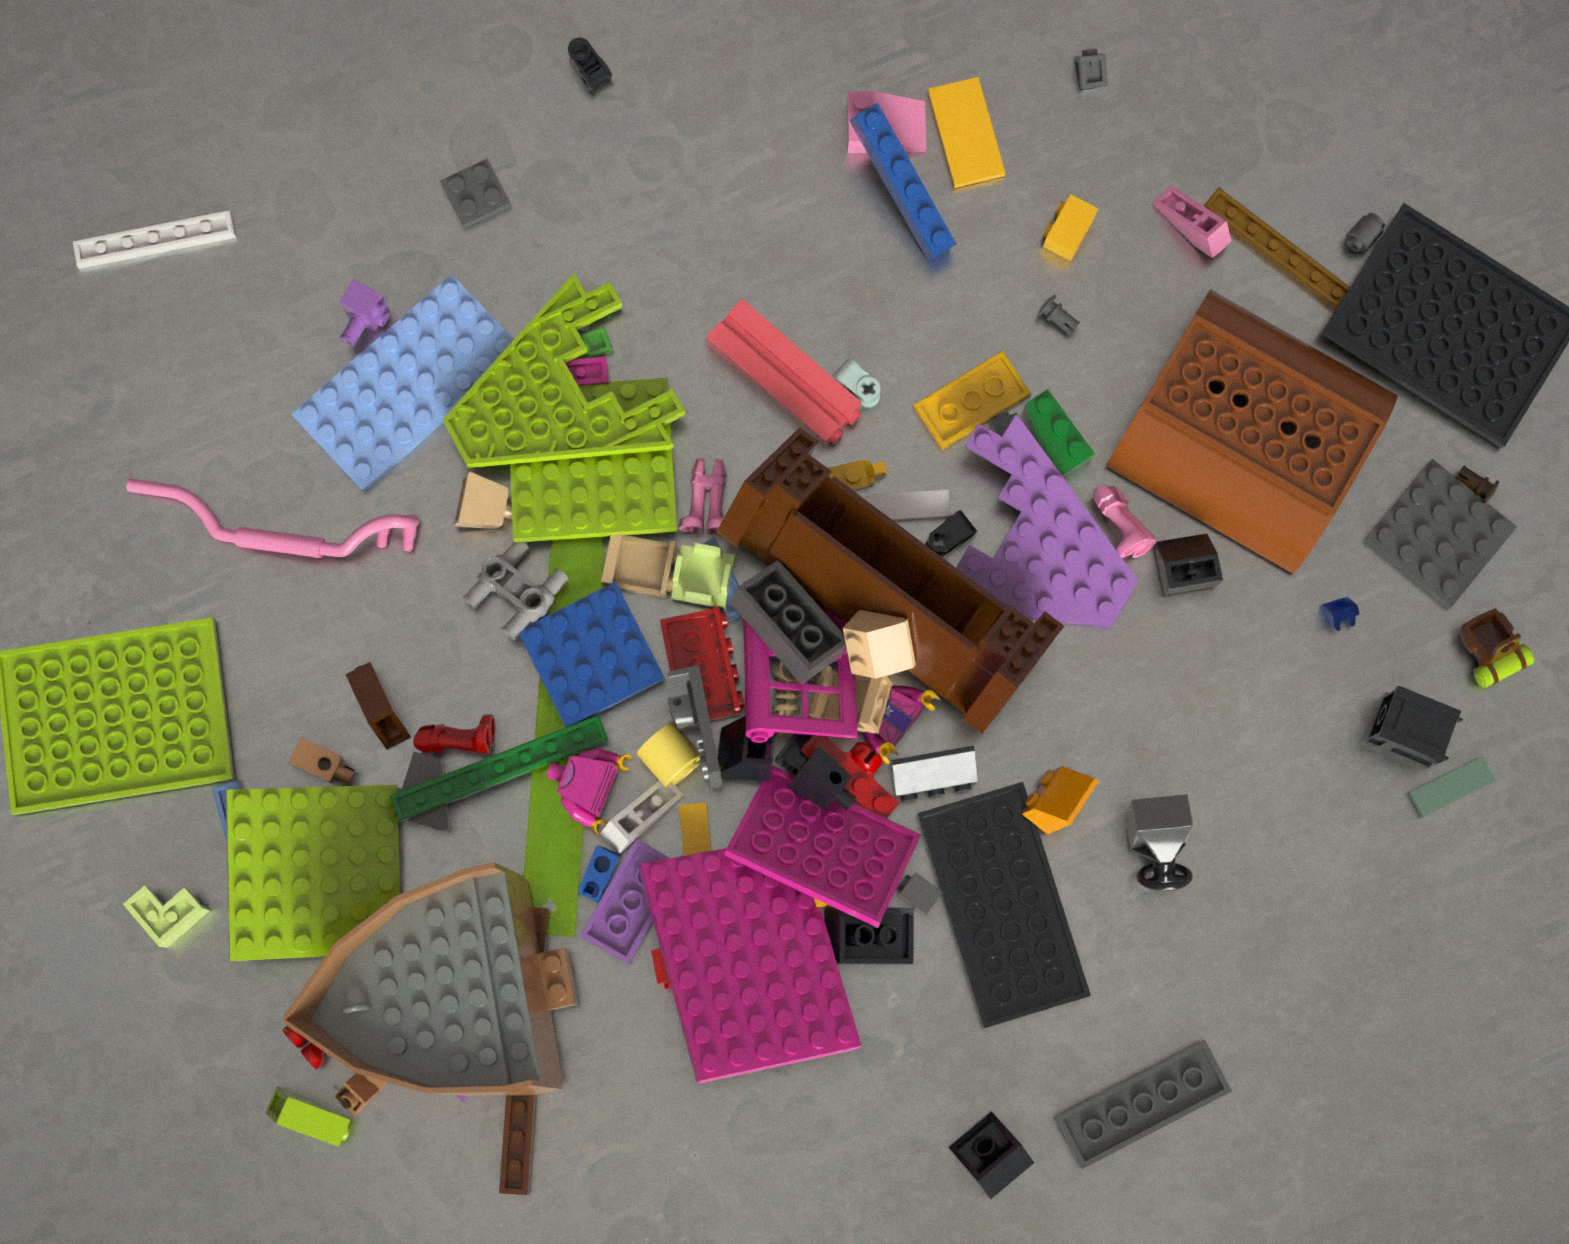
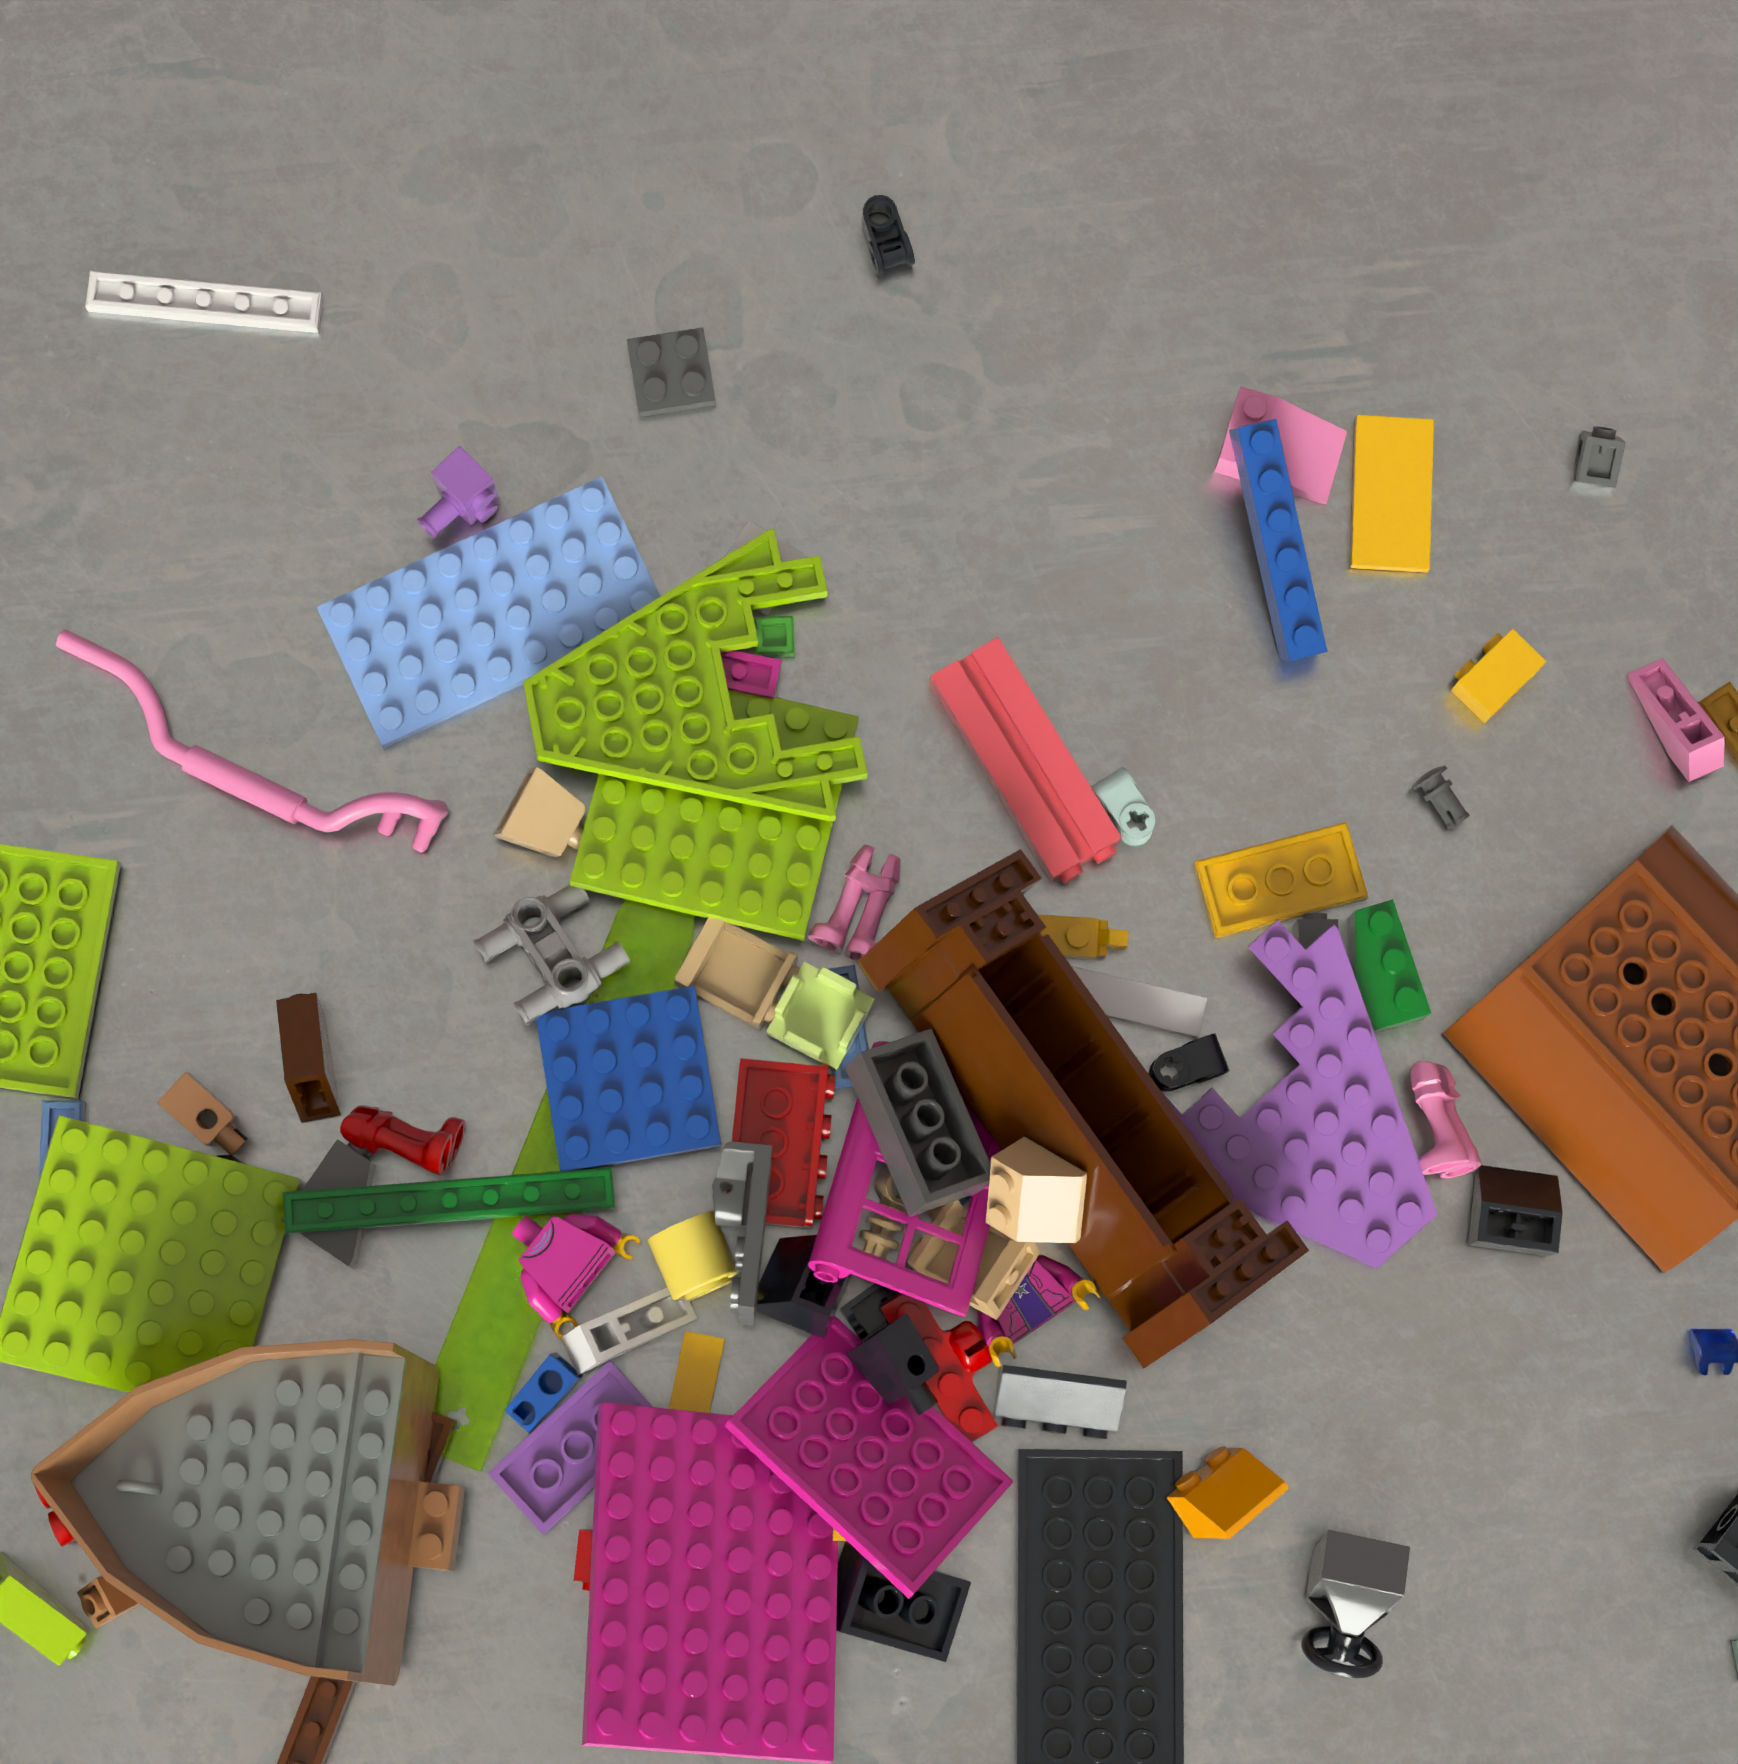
camera: 15 degrees right, 0 degrees up
dark grey brick [897,872,943,916] -> none

